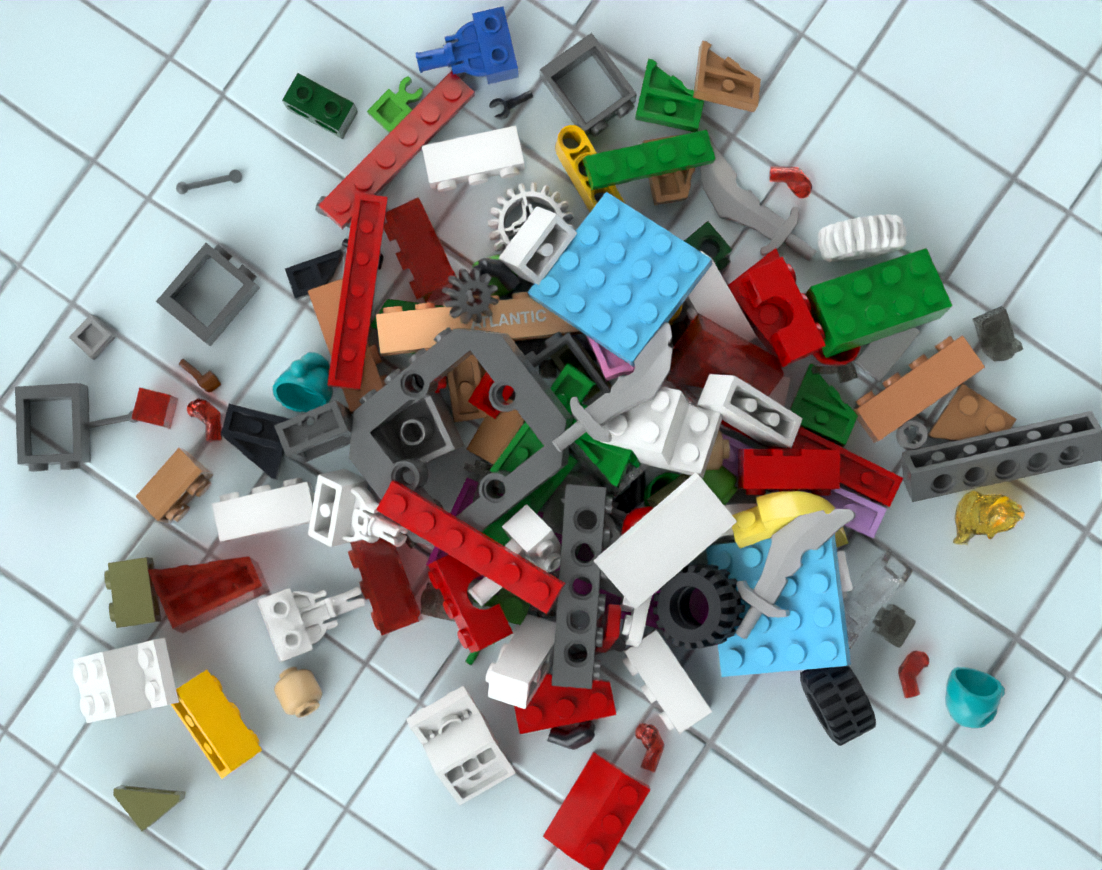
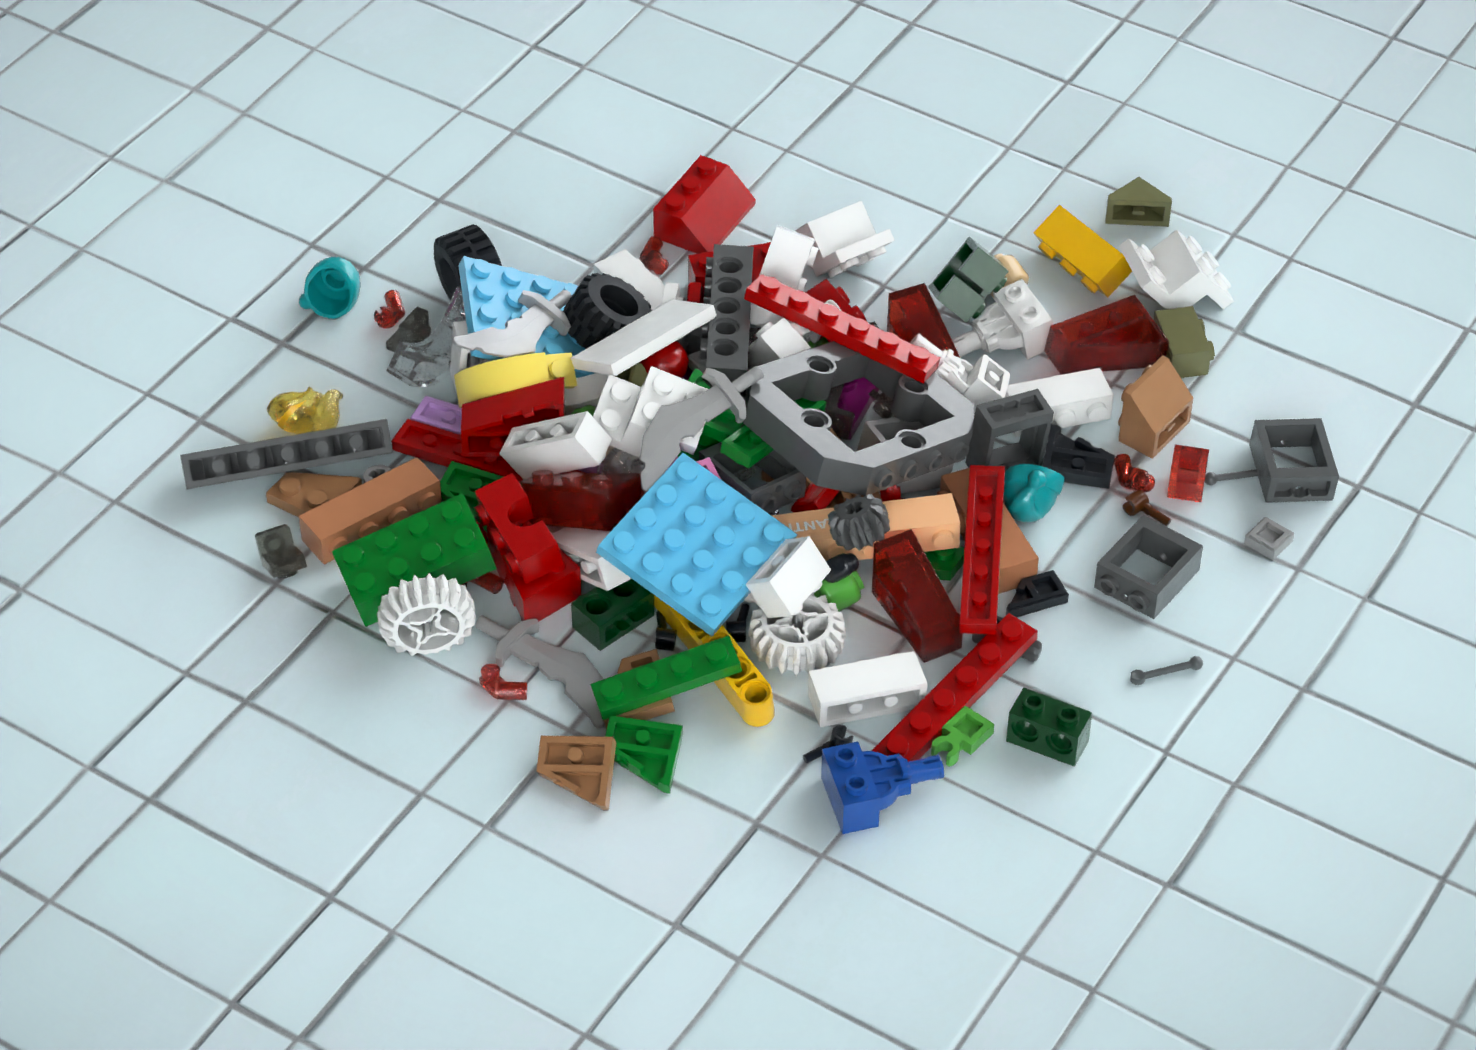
camera: 175 degrees right, 40 degrees down
dark grey window [539,32,637,137] -> none
none -> piece [928,236,1009,323]

